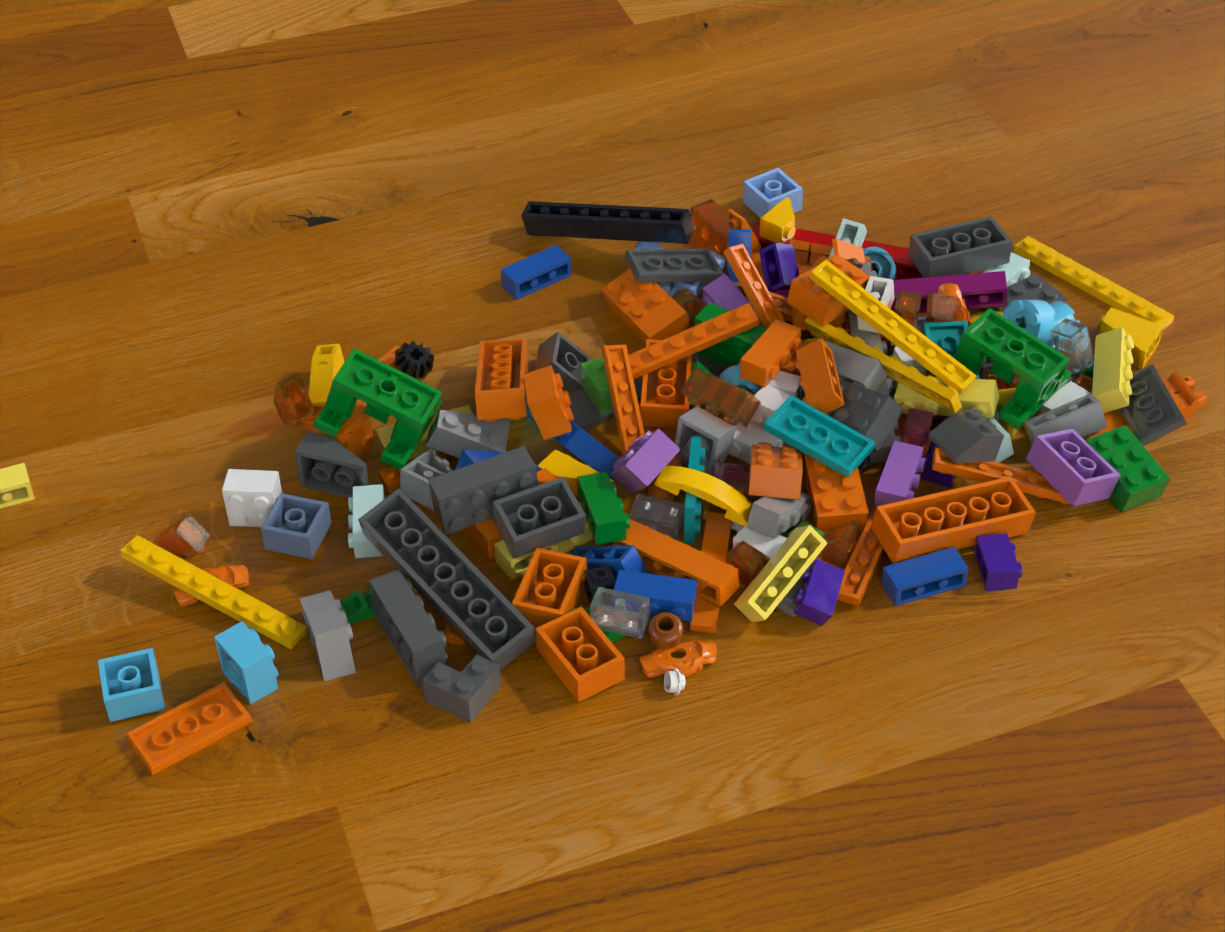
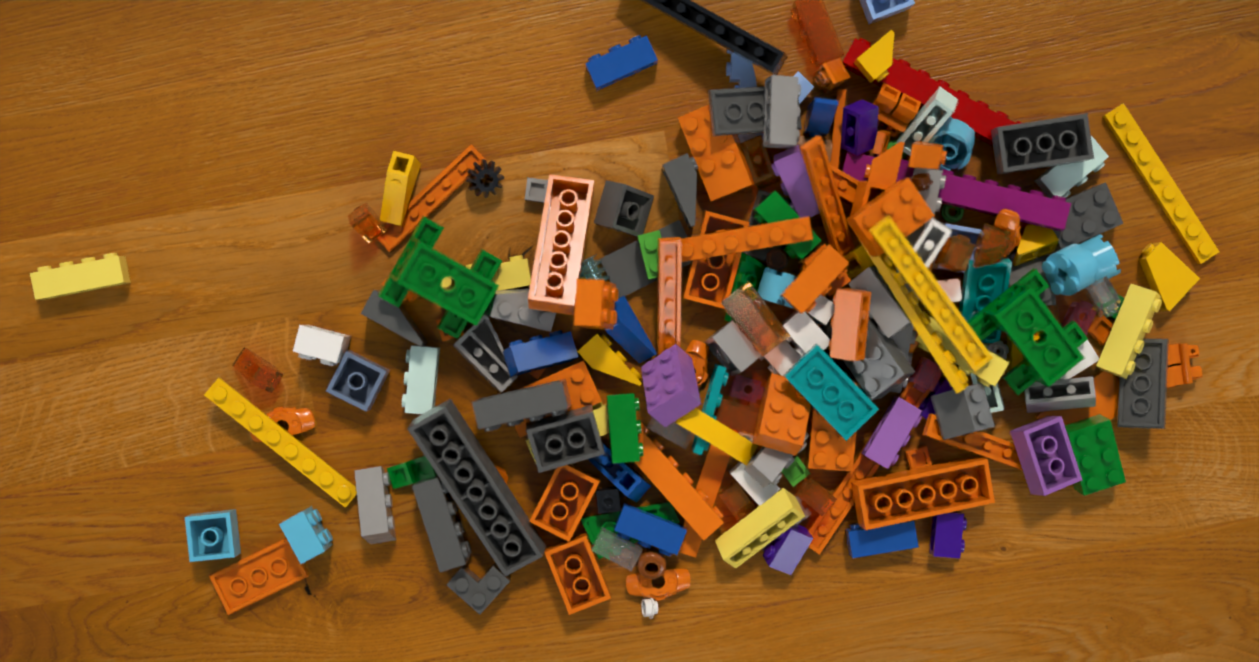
camera: 10 degrees right, 45 degrees up
none -> light grey plate [524,177,548,203]
none -> dark grey slope [661,153,699,229]
none -> light grey brick [763,75,801,149]

